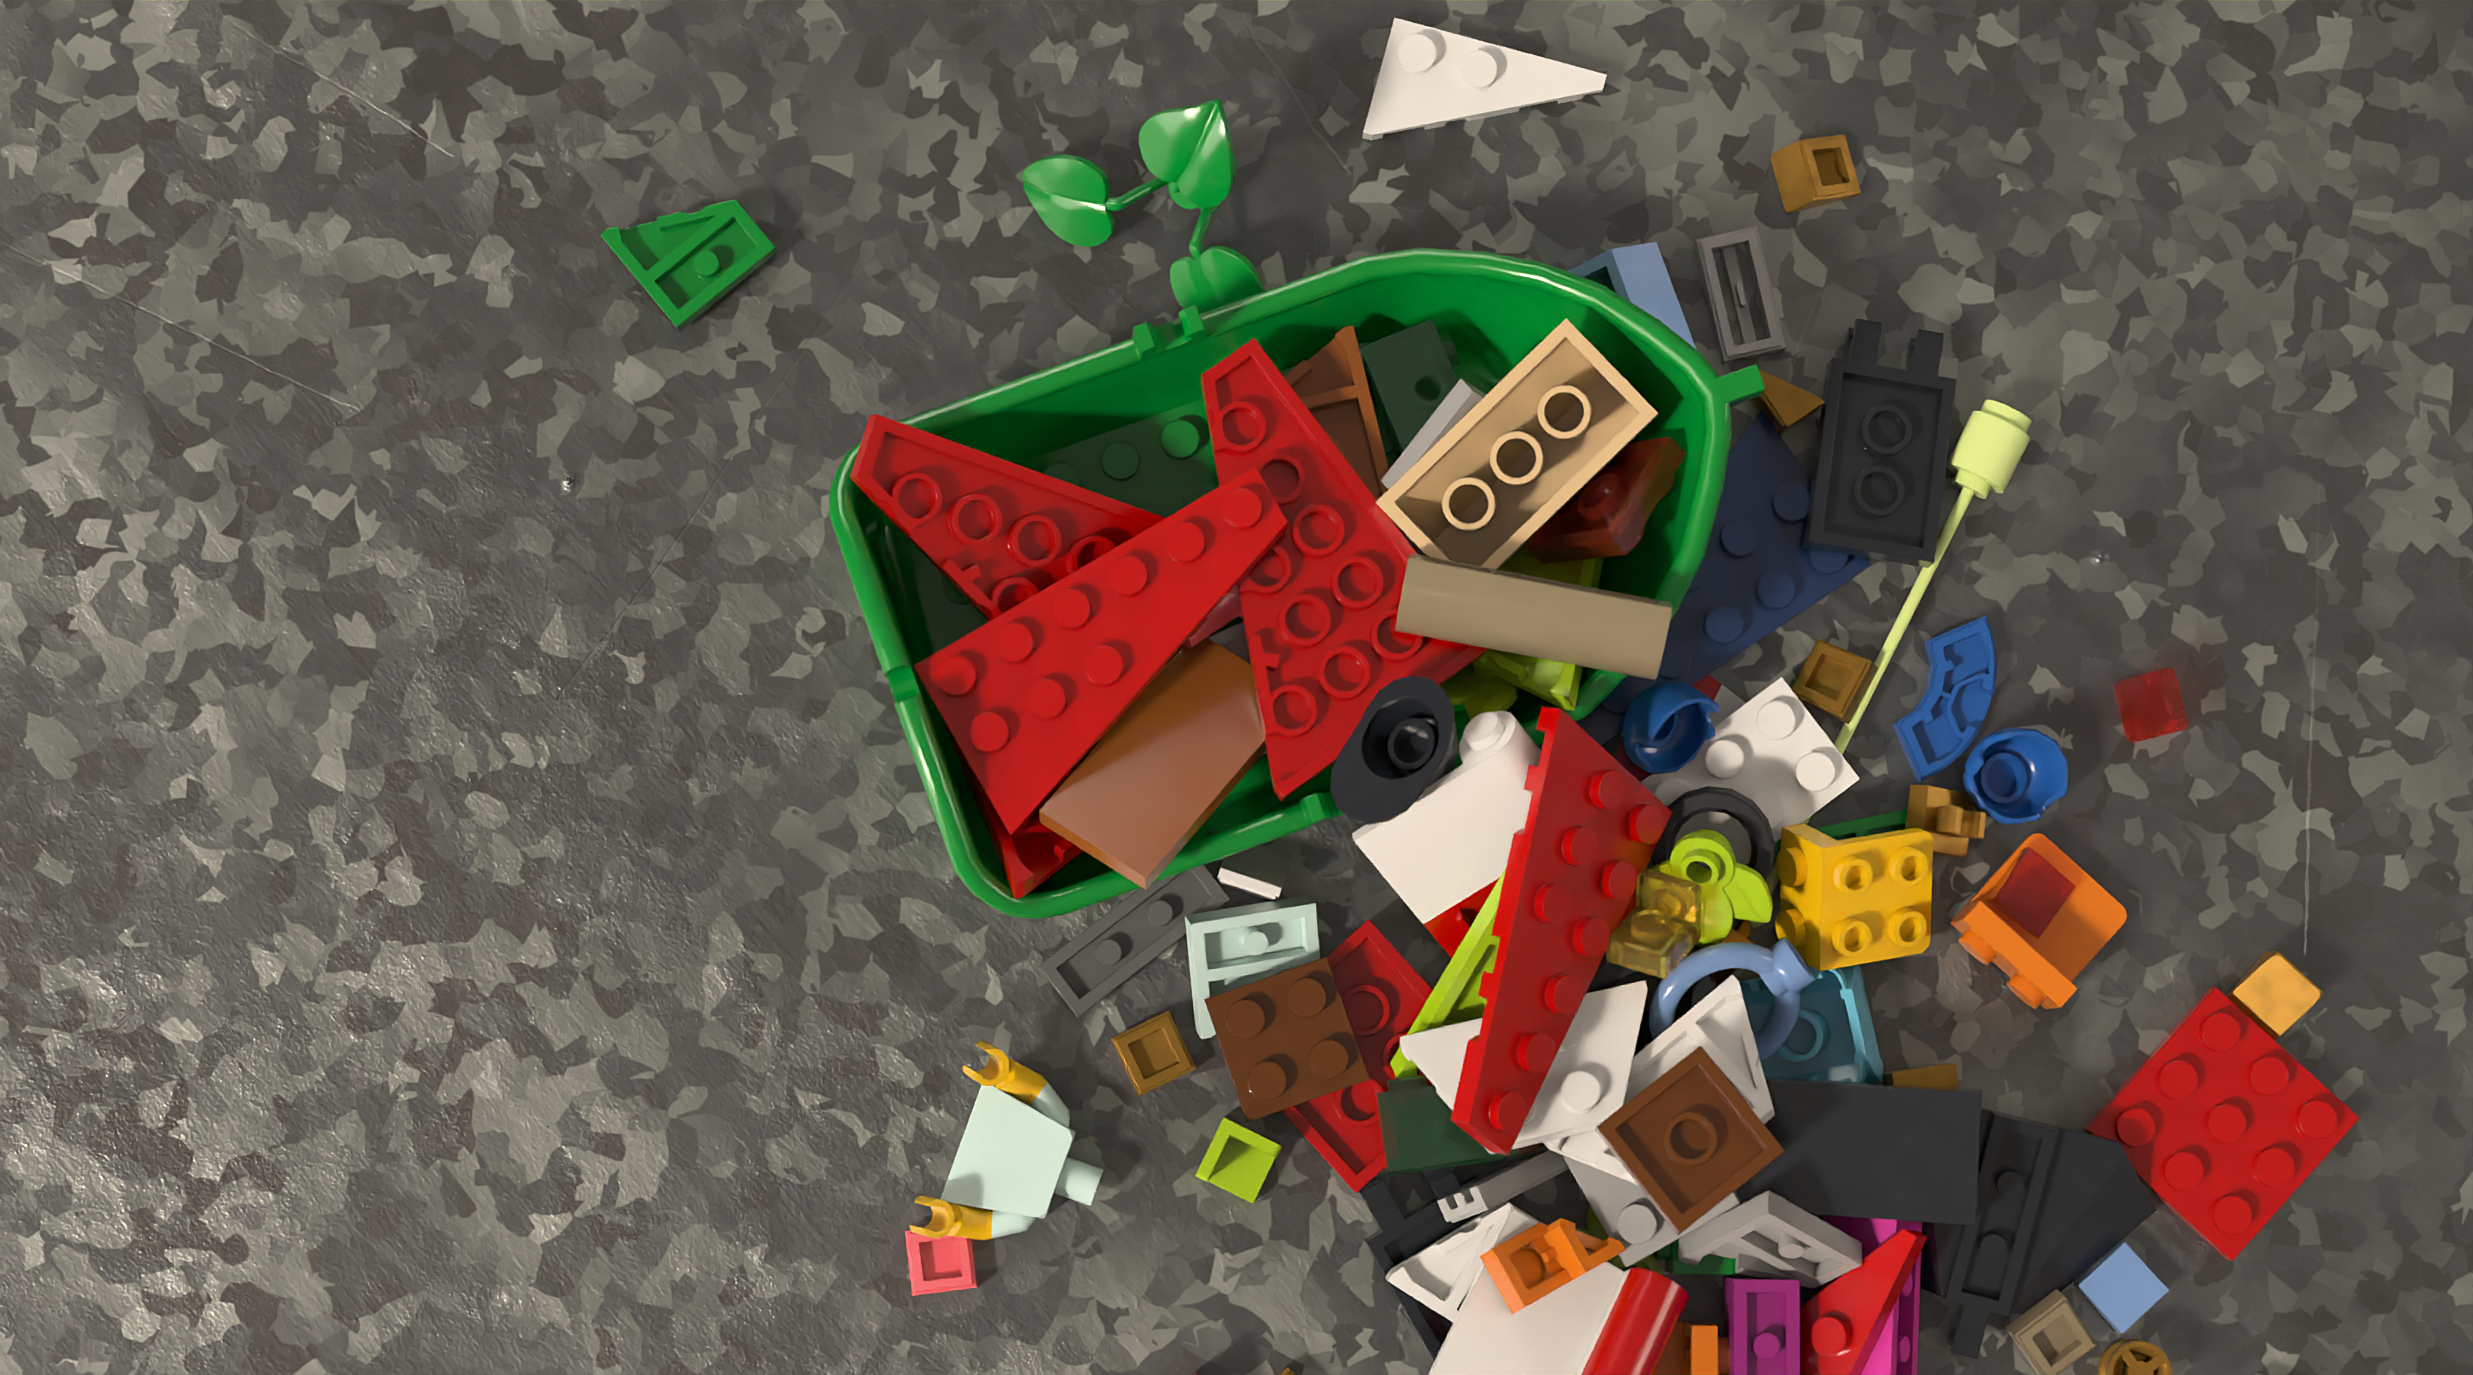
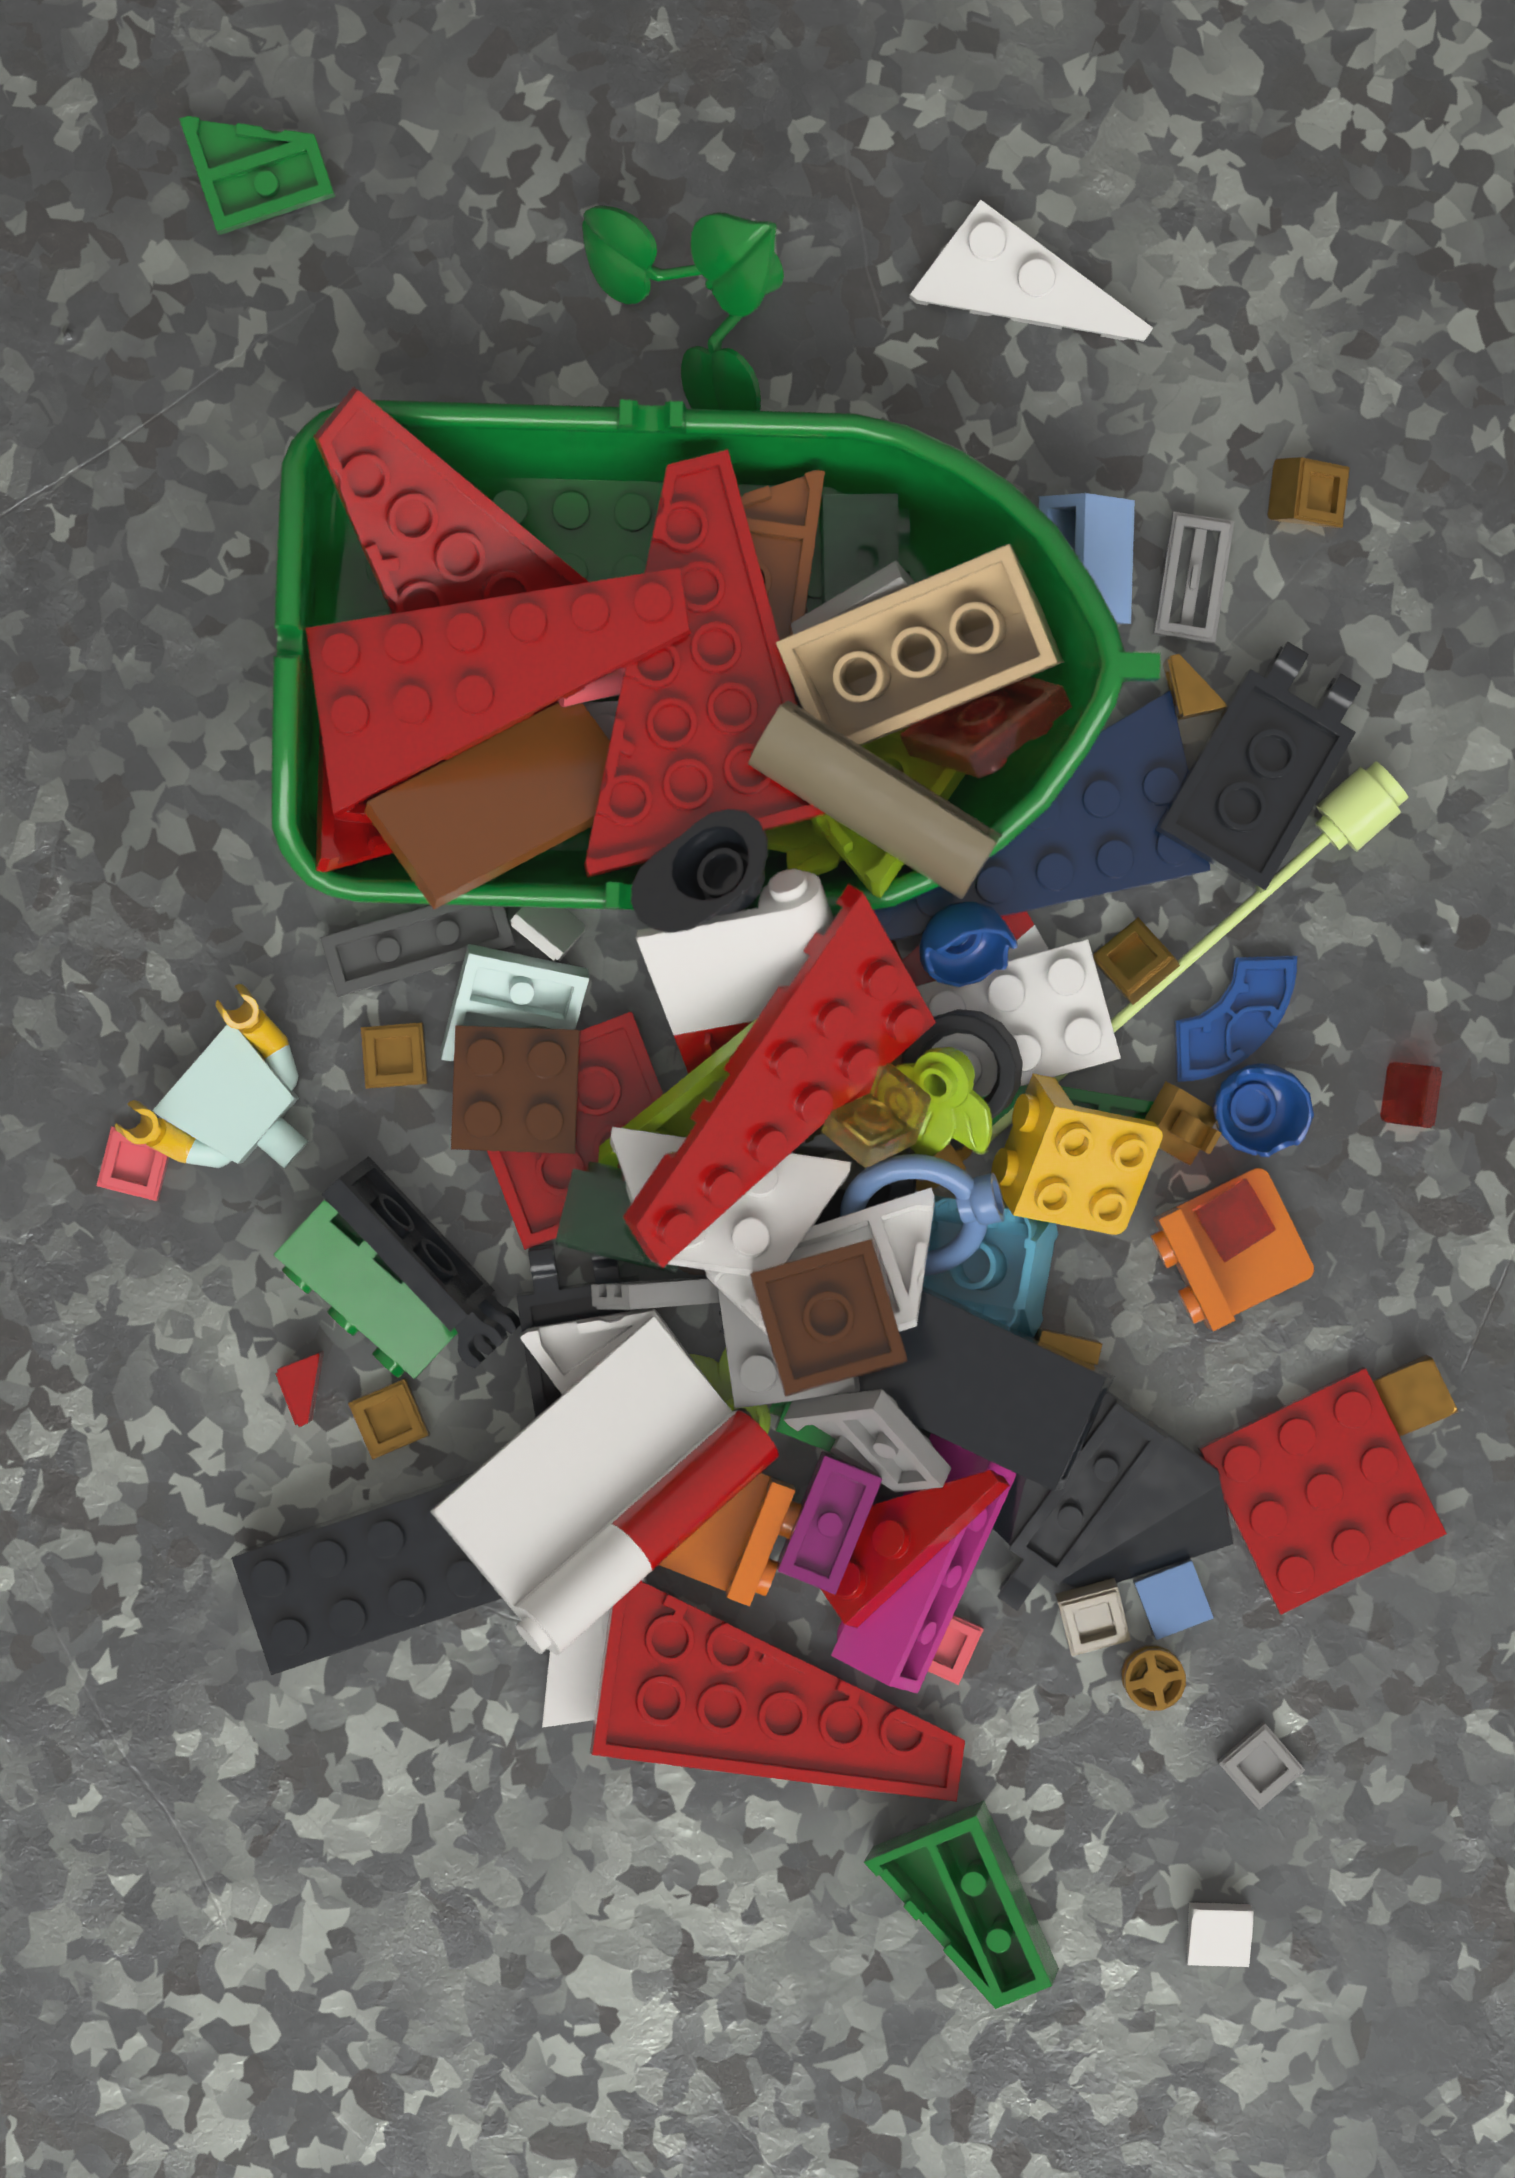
camera: 25 degrees right, 5 degrees up
lime panel [1195,1117,1282,1204] -> none
orange slope [1480,1218,1625,1314] -> none
none -> wedge [273,1199,458,1379]
none -> black tile [322,1156,521,1368]

